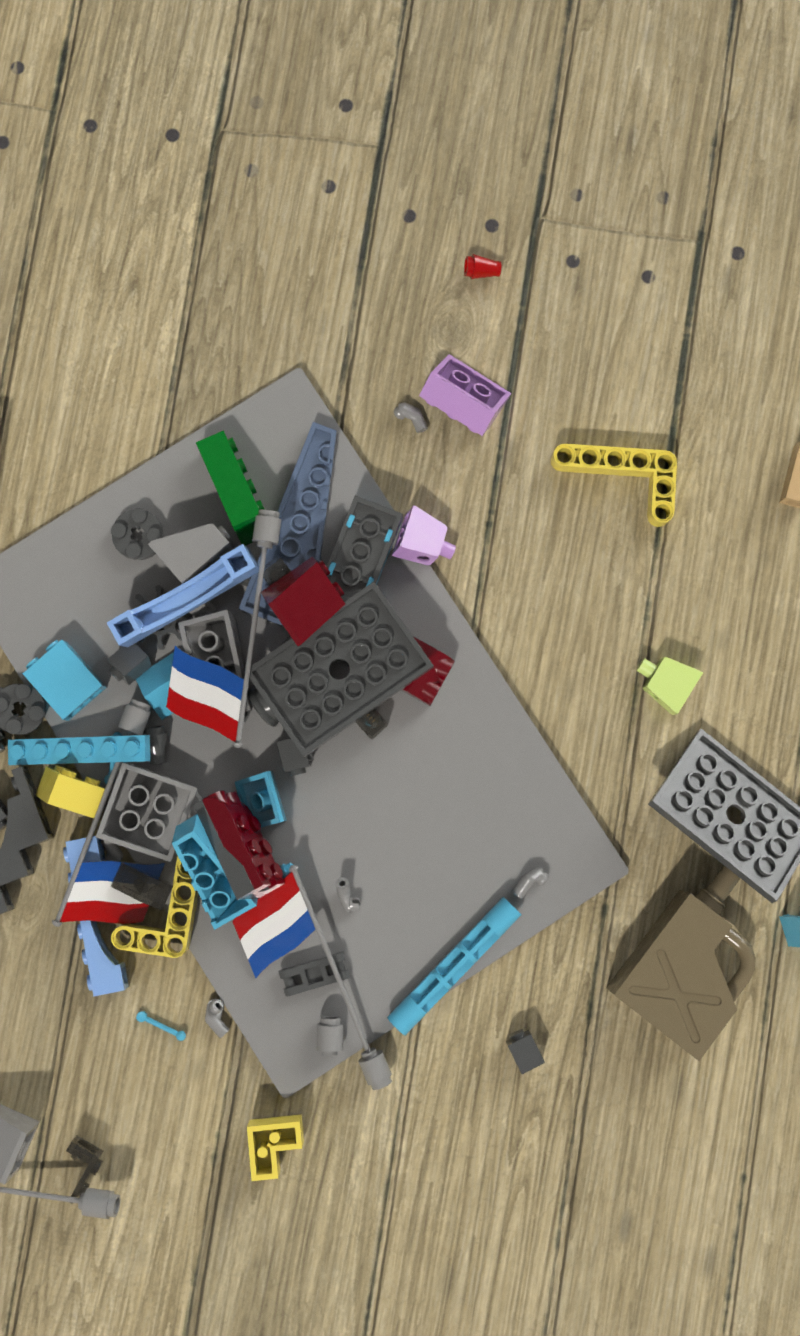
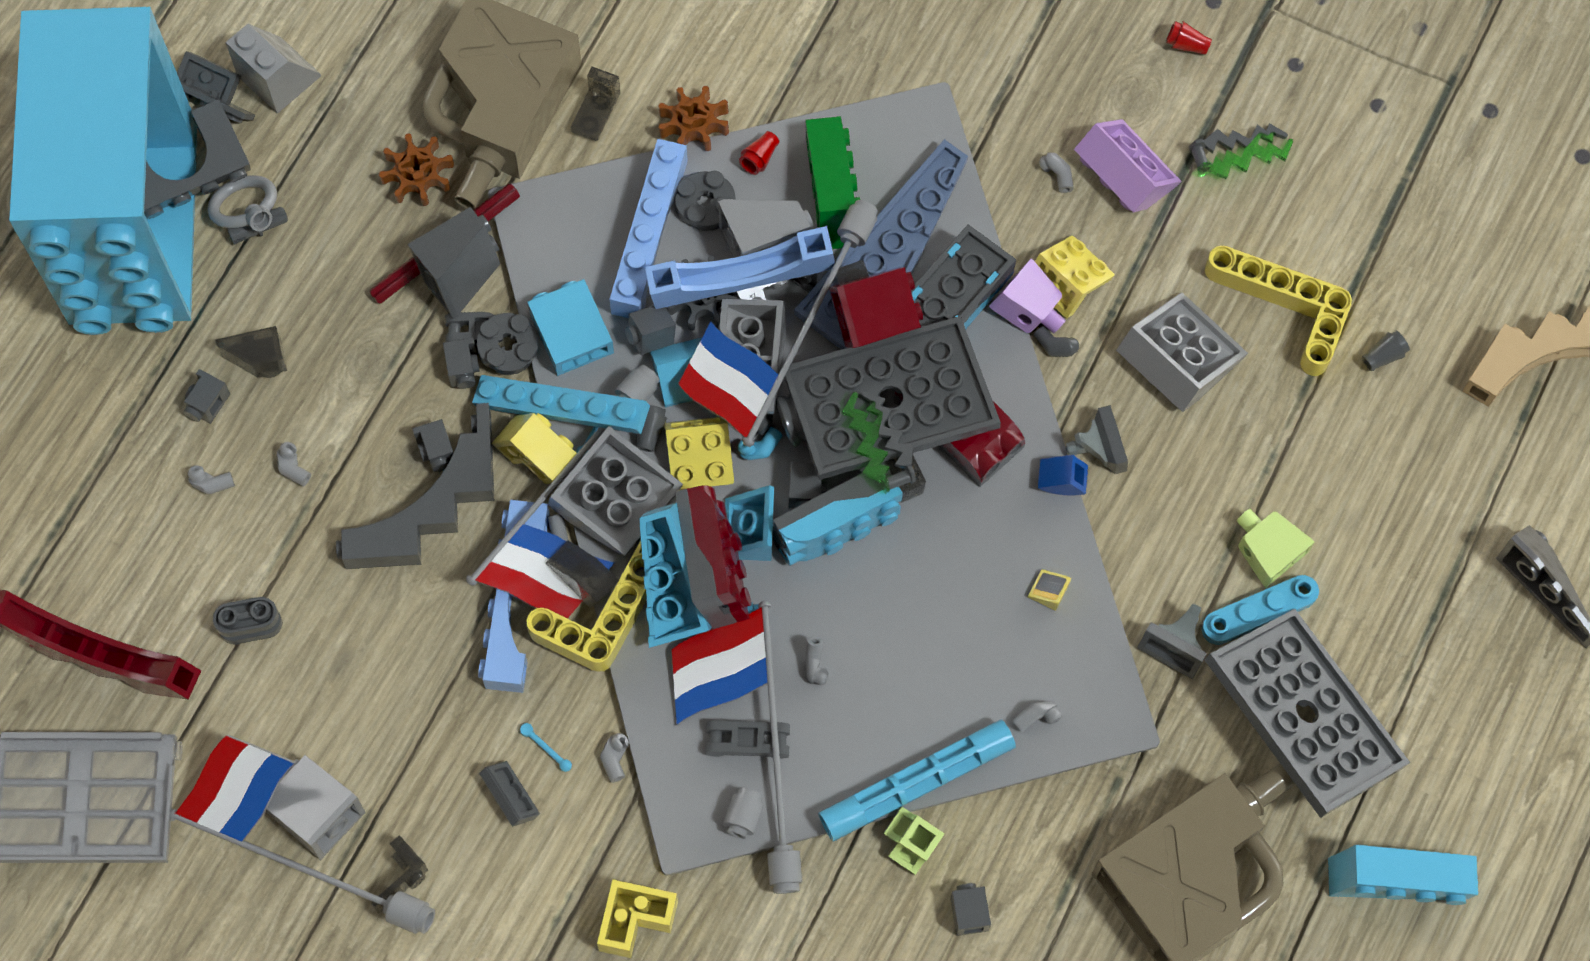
camera: 20 degrees right, 15 degrees down
none -> dark grey plate [479,761,540,827]
none -> clear smoke bracket [571,66,621,141]
none -> light blue arch [609,139,688,318]
none -> dark orange gear [658,86,729,151]
none -> light yellow bracket [665,417,734,490]
none -> medium azure arm [738,427,783,460]
none -> red cone [739,131,780,175]
none -> medium azure piece [773,462,903,566]
none -> piece [842,392,916,494]
none -> yellowish green brick [883,807,945,875]
none -> slope [1028,569,1072,611]
none -> dark grey arm [1034,326,1079,357]
none -> light yellow bracket [1035,236,1115,319]
none -> blue brick [1038,455,1088,496]
none -> dark grey piece [1066,405,1128,474]
none -> light grey slope [1116,293,1248,412]
none -> dark grey piece [1137,603,1207,680]
none -> piece [1189,123,1293,179]
none -> medium azure plate [1202,575,1319,645]
none -> dark grey cone [1362,330,1410,371]

